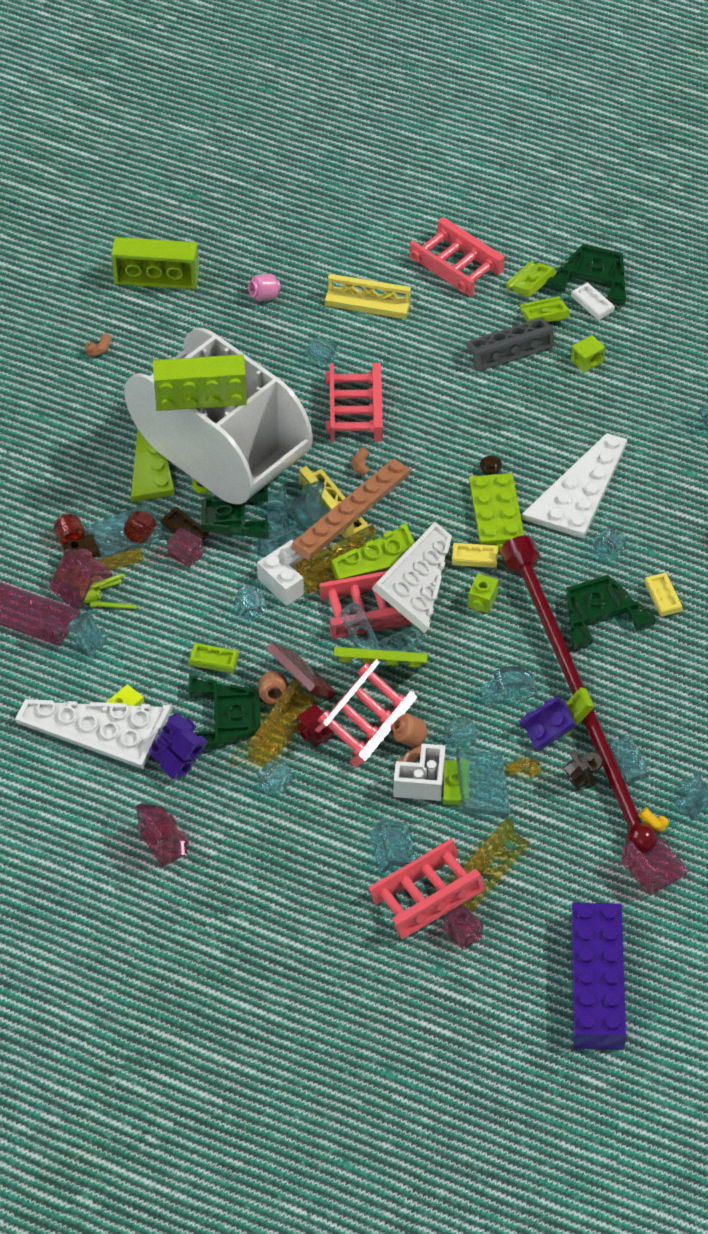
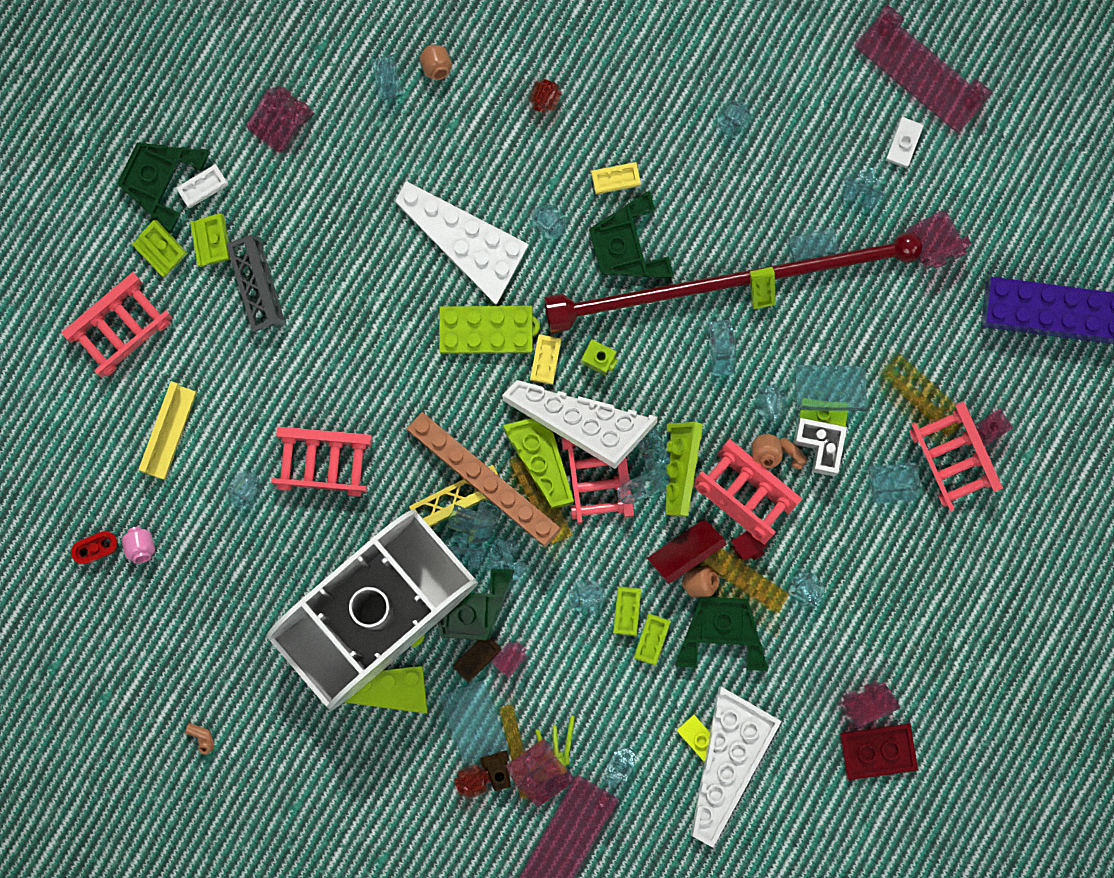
camera: 90 degrees left, 30 degrees up
lime brick [111,237,199,290] -> none
clear red head [123,510,156,544] -> none
dark purple hips [149,713,208,779] -> none
lime brick [153,354,247,411] -> none
white brick [257,540,307,606] -> none
nougat arm [351,448,369,476] -> none
dark brown plate [480,456,502,475] -> none
clear yellow arm [505,758,541,776] -> none
dark purple bracket [519,697,577,751] -> none
dark brown hips [563,750,603,790] -> none
lime brick [571,335,605,373] -> none
yellow arm [638,807,669,833] -> none
none -> red plate [71,531,118,565]
none -> clear pink bracket [247,86,315,153]
none -> lime plate [613,586,641,636]
none -> dark red tile [839,723,918,781]

